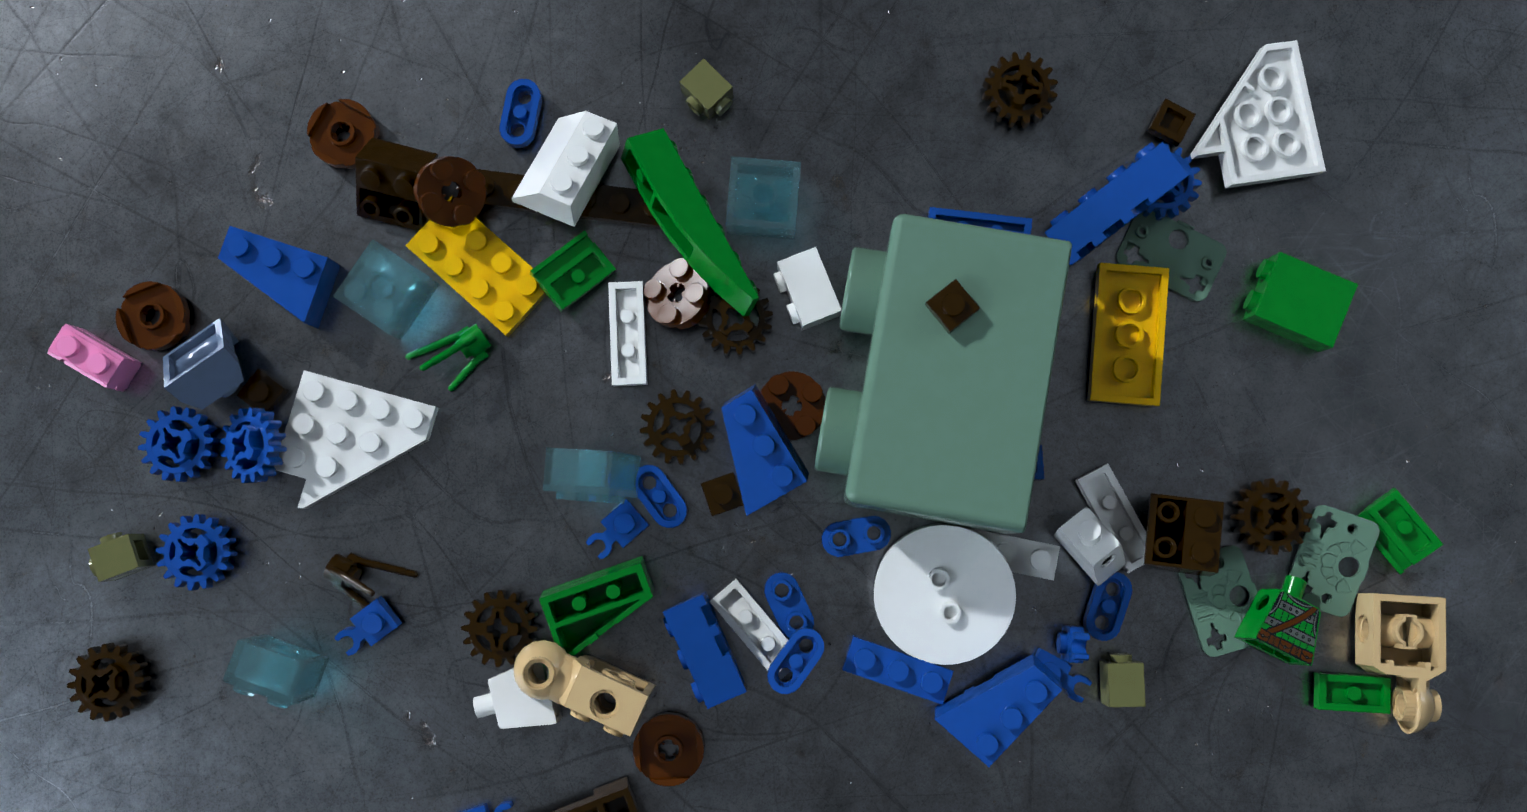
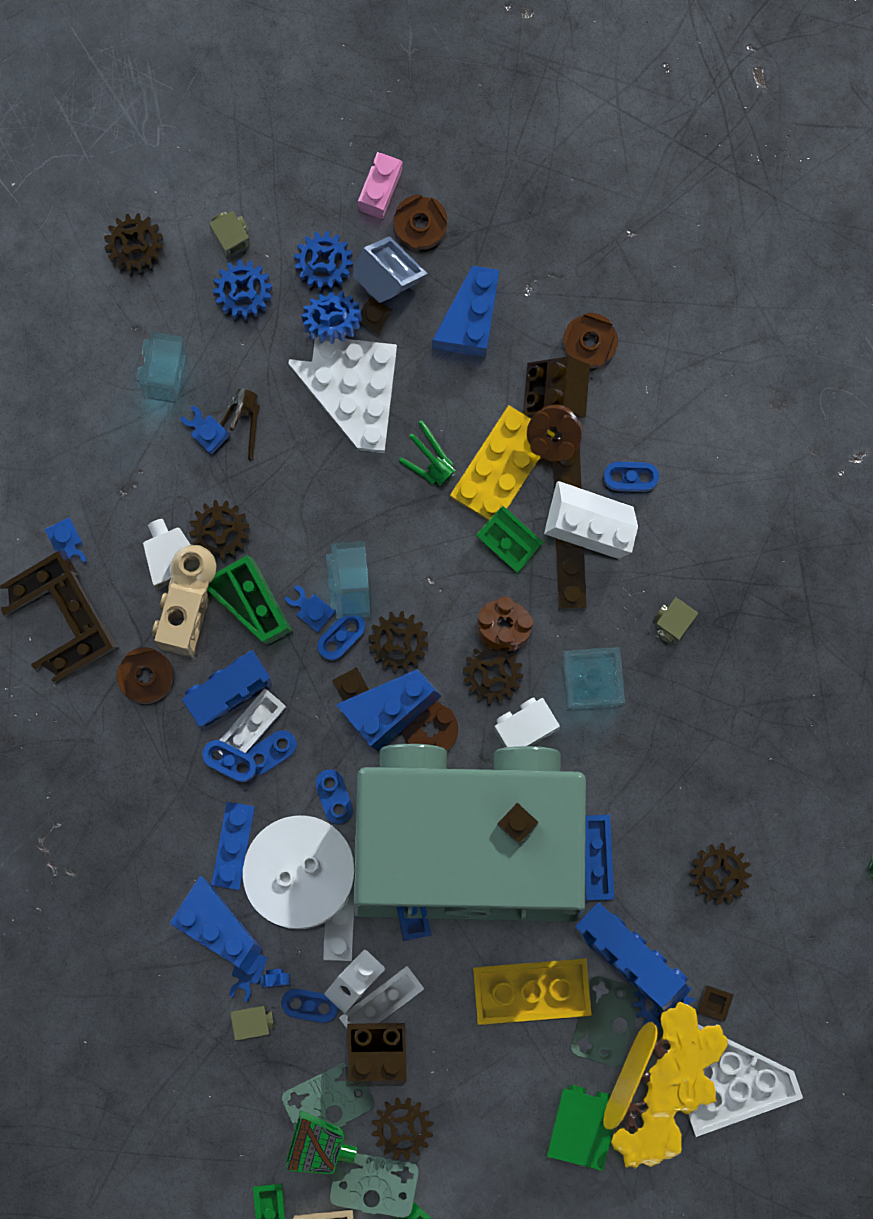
camera: 70 degrees right, 5 degrees down
clear light blue brick [333,239,440,340] -> none
white plate [608,281,648,387] -> none
green slope [621,128,759,317] -> none
none -> yellow plant [603,1002,728,1168]

